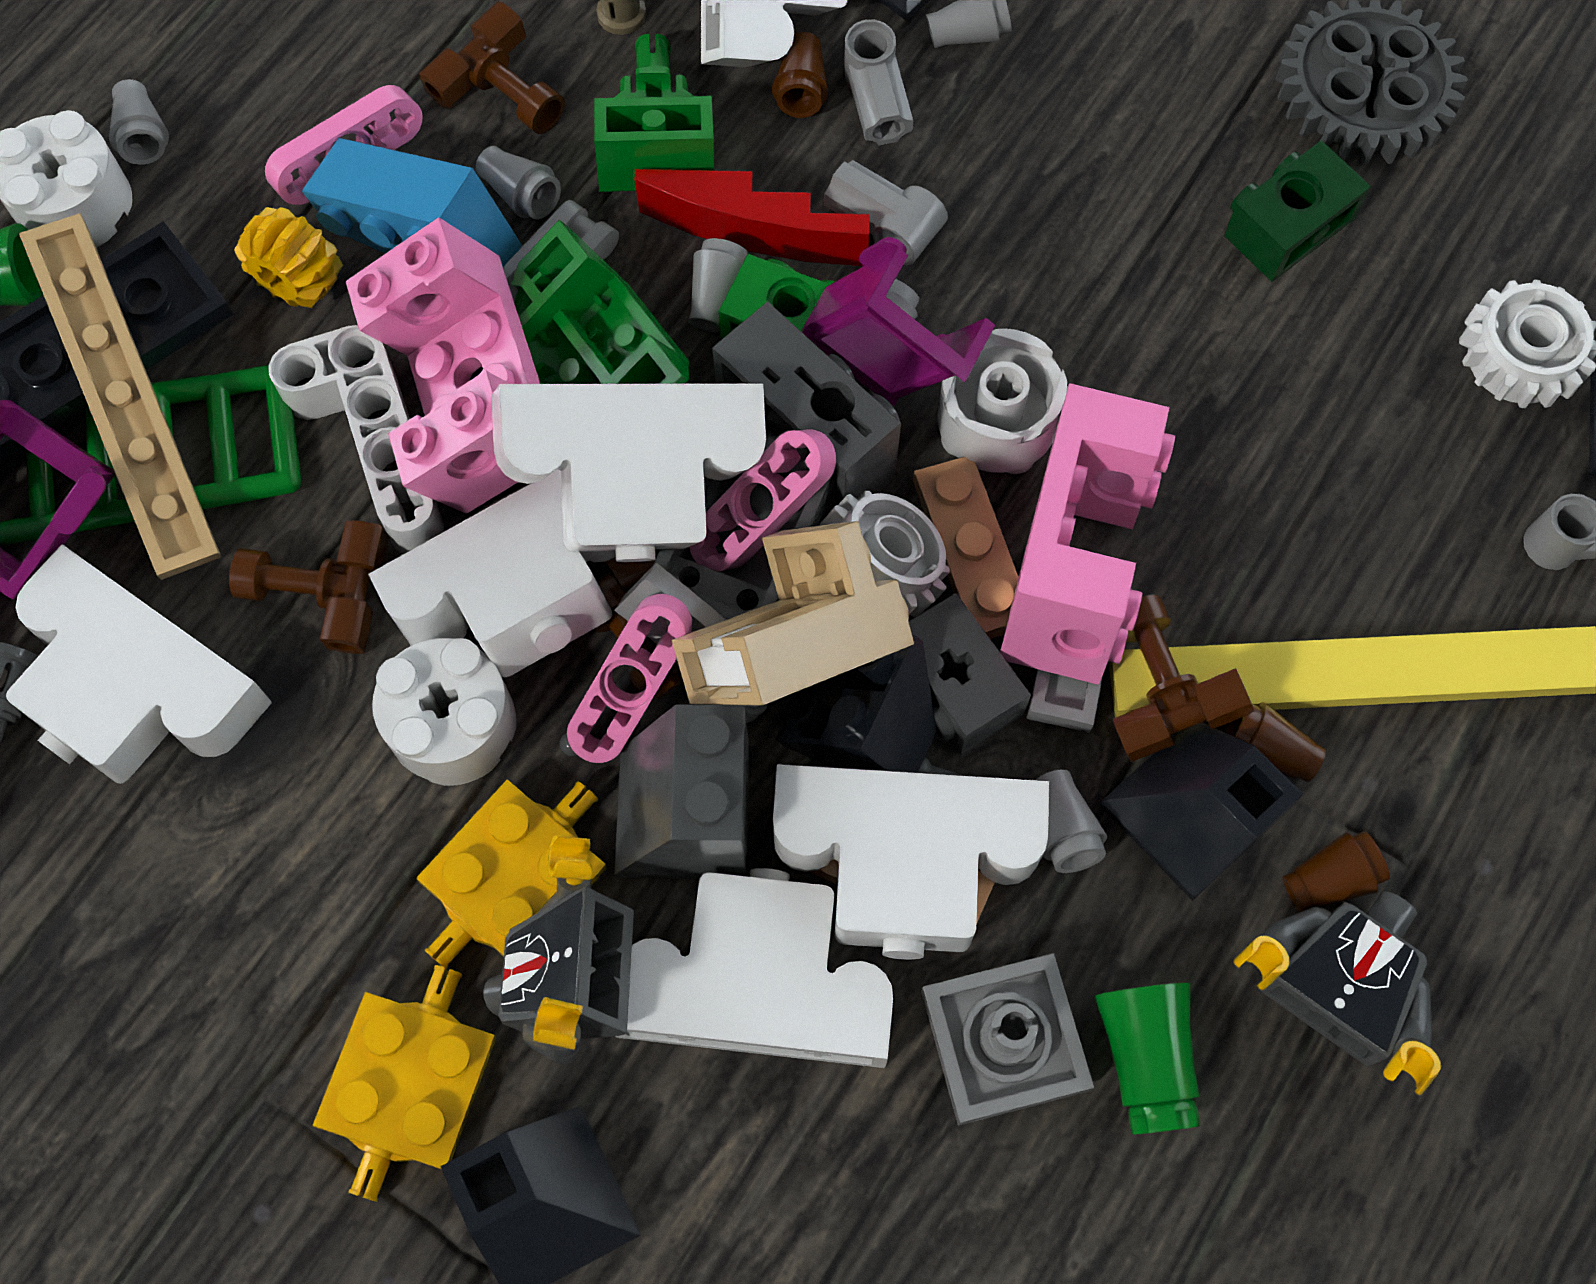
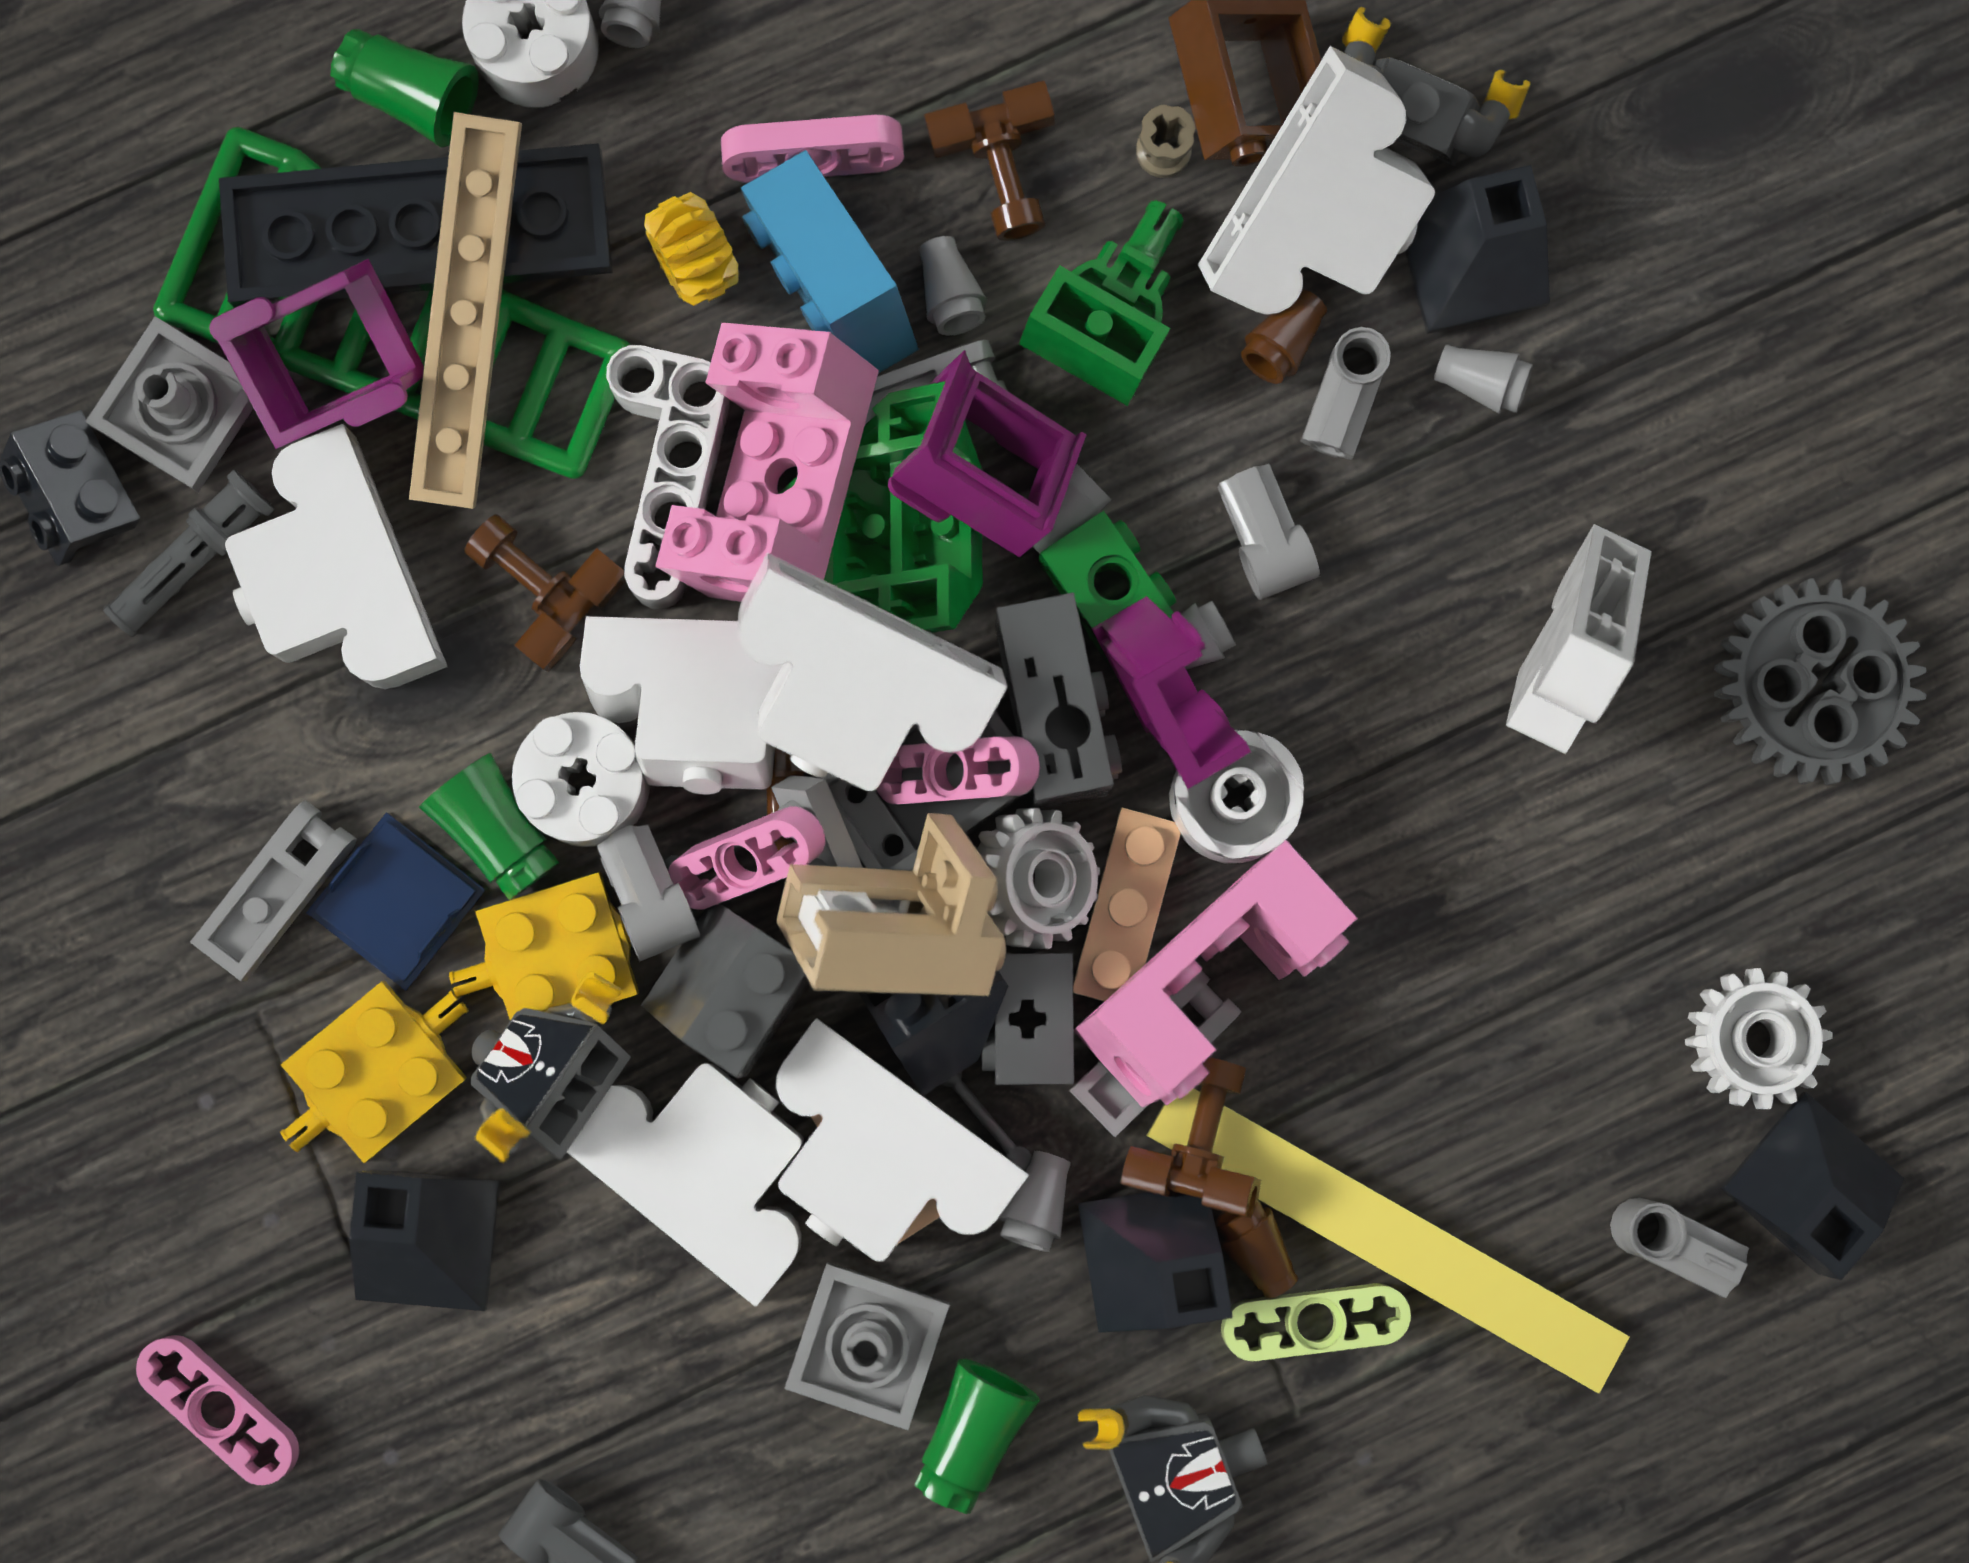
camera: 25 degrees right, 15 degrees up
red slope [634,169,869,266] -> none
dark green brick [1224,140,1371,282] -> none
reddish brown cone [1282,831,1390,912] -> none
none -> light grey plate [190,800,357,982]
none -> dark blue piece [306,812,486,991]
none -> green plant [419,753,559,900]
none -> light grey piece [597,825,700,961]
none -> magenta piece [888,350,1086,557]
none -> yellowish green beam [1221,1283,1411,1361]
none -> white brick [1506,524,1651,754]

